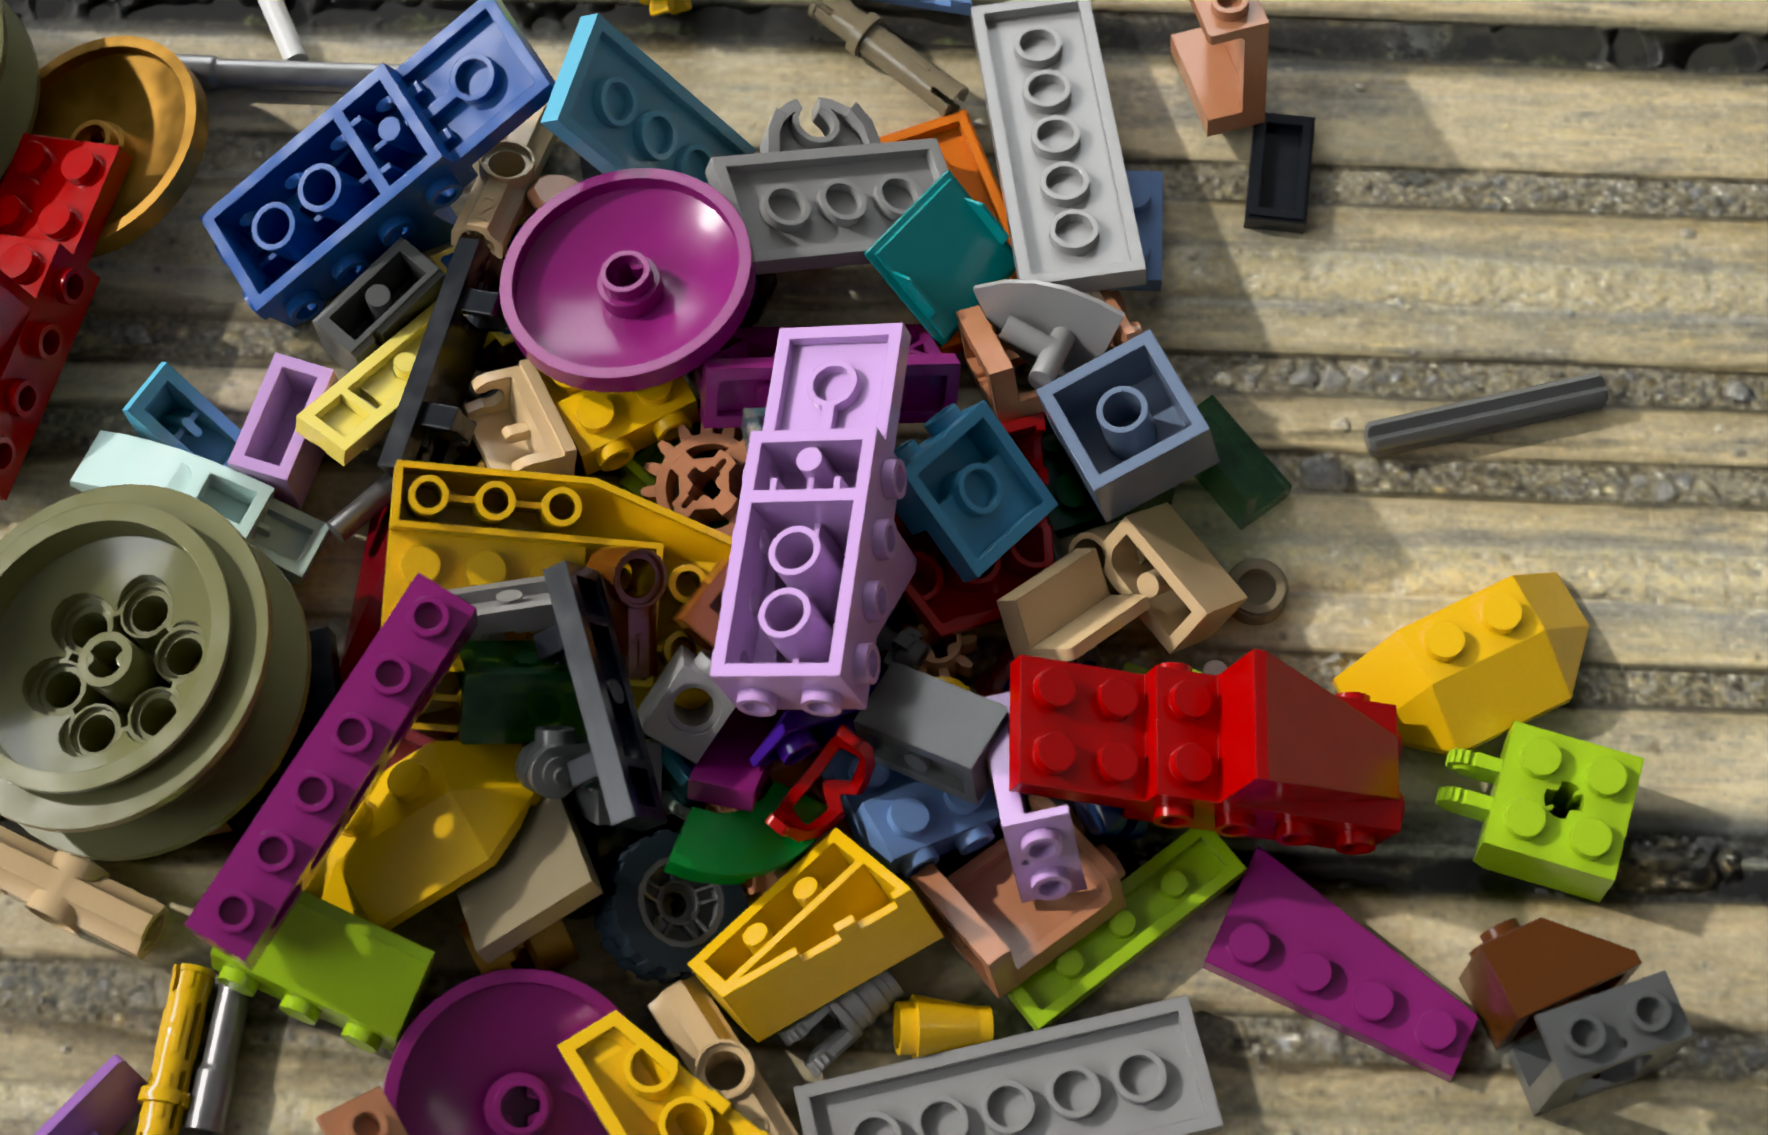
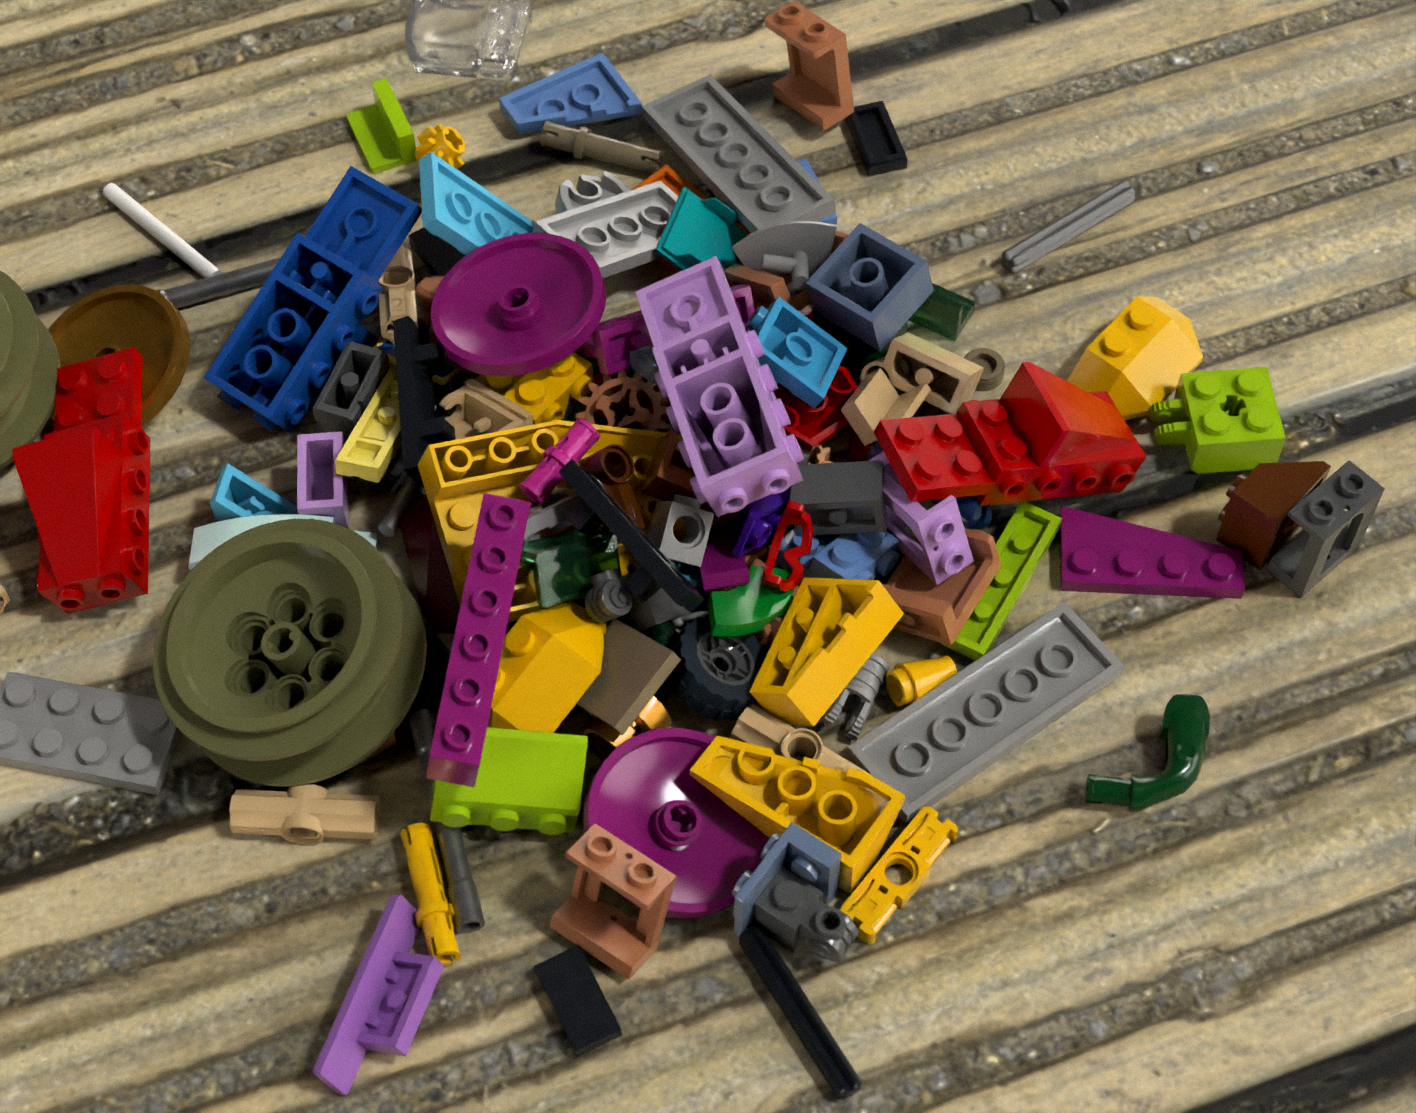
camera: 25 degrees left, 10 degrees down
none -> dark pink pin [519,418,601,505]

